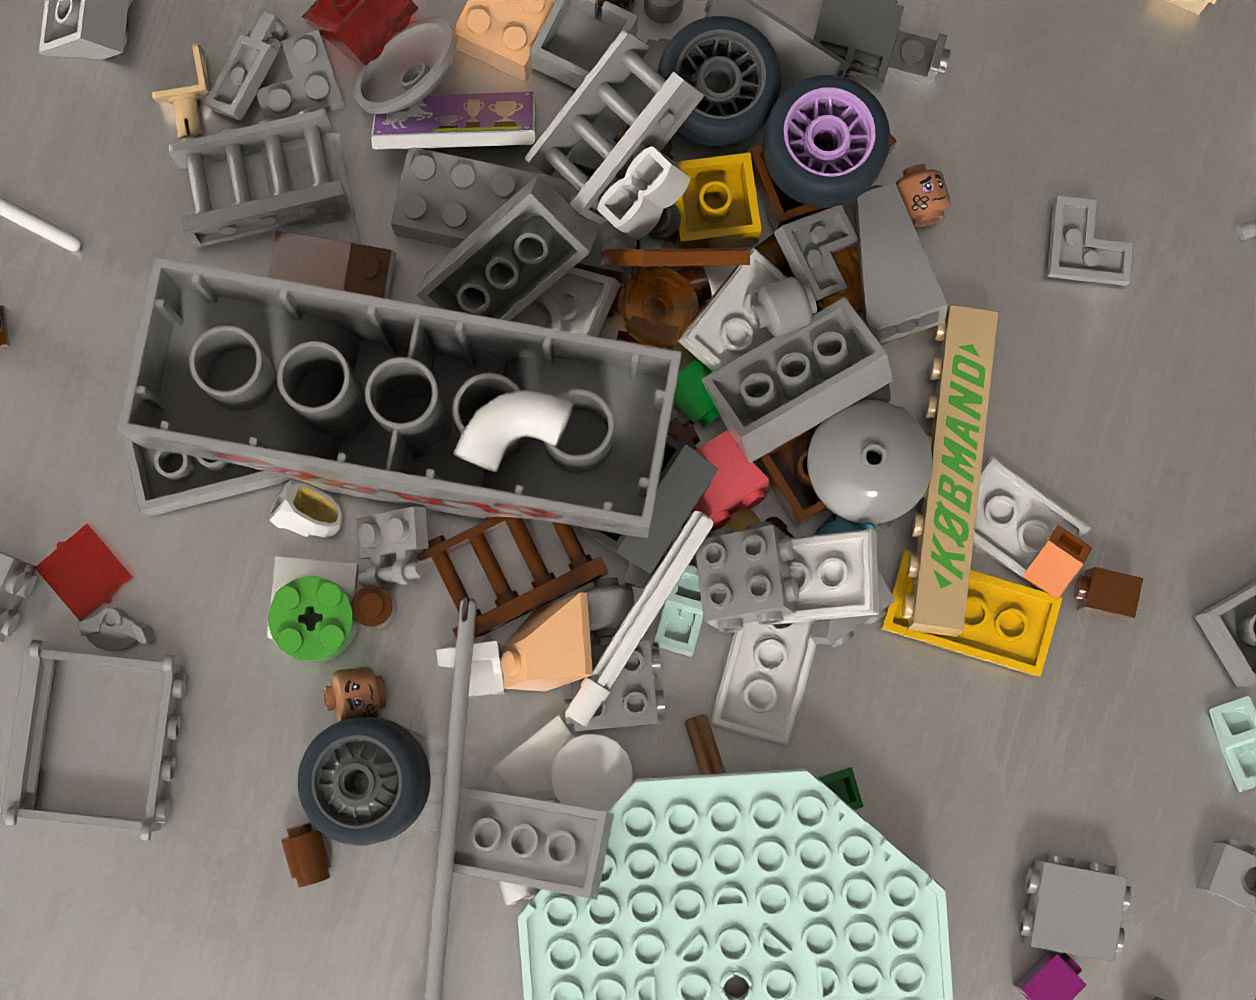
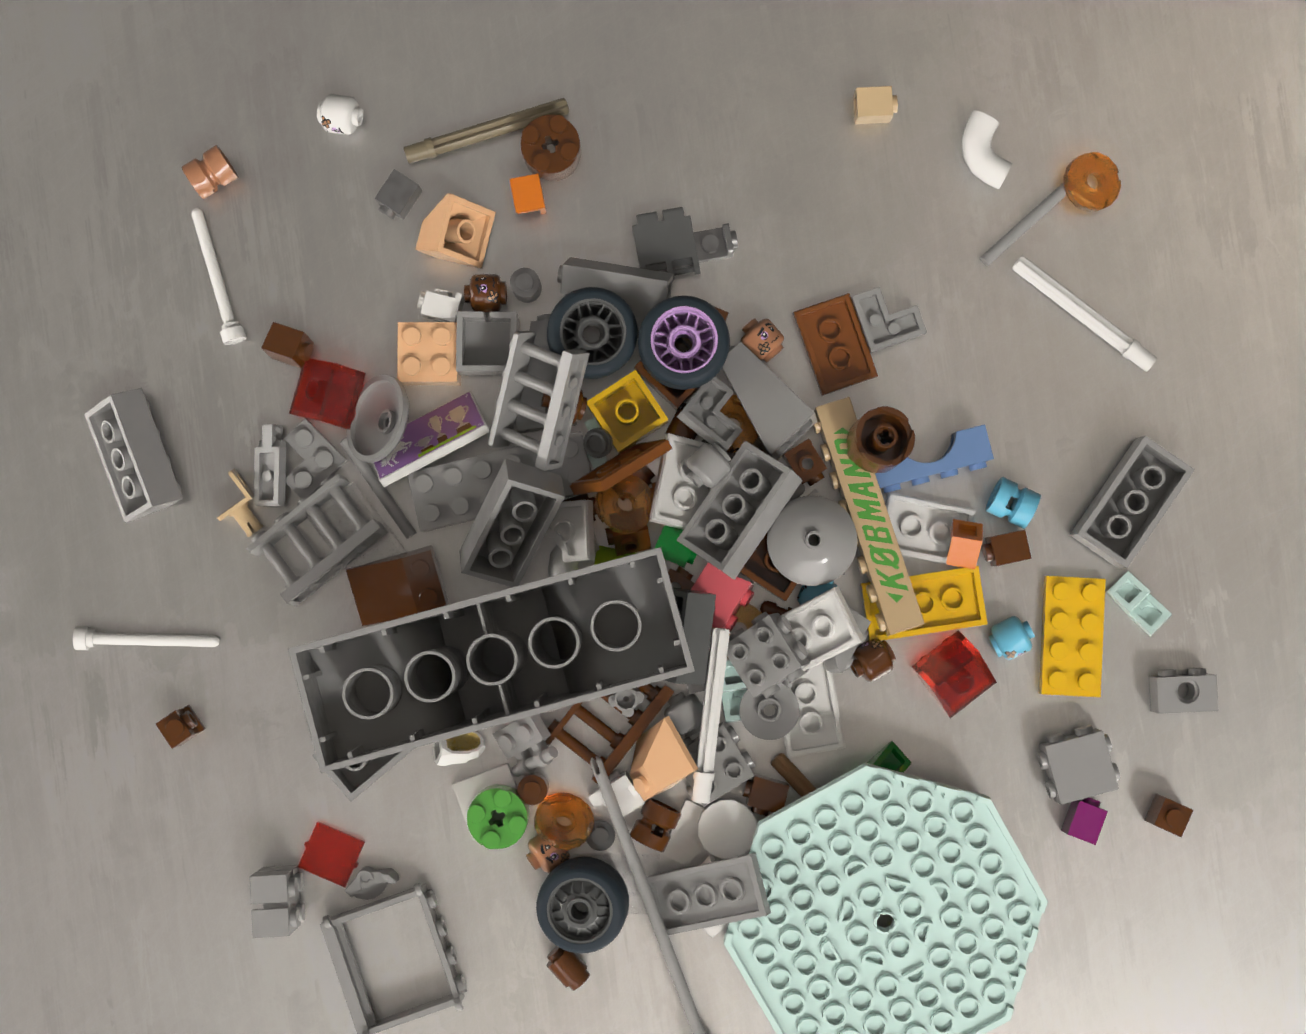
camera: 20 degrees left, 5 degrees up
white cylinder [454,390,573,471] -> none
white brick [597,146,690,240] -> none
none -> light grey bar [340,437,417,539]
none -> clear orange tile [534,793,594,850]
none -> dark grey plate [585,820,615,851]
none -> light grey plate [608,688,644,717]
none -> reddish brown wheel [630,798,682,852]
none -> light grey dish [739,683,799,740]
none -> reddish brown brick [742,773,790,816]
none -> reddish brown brick [782,438,828,486]
none -> dark orange tile [793,293,878,396]
none -> reddish brown brick [847,406,915,473]
none -> reddish brown head [850,639,896,682]
none -> medium blue arch [875,424,994,493]
none -> clear red slope [912,630,997,719]
none -> medium azure wheel [985,477,1041,529]
none -> medium azure head [988,616,1035,660]
none -> yellow plate [1039,576,1106,697]

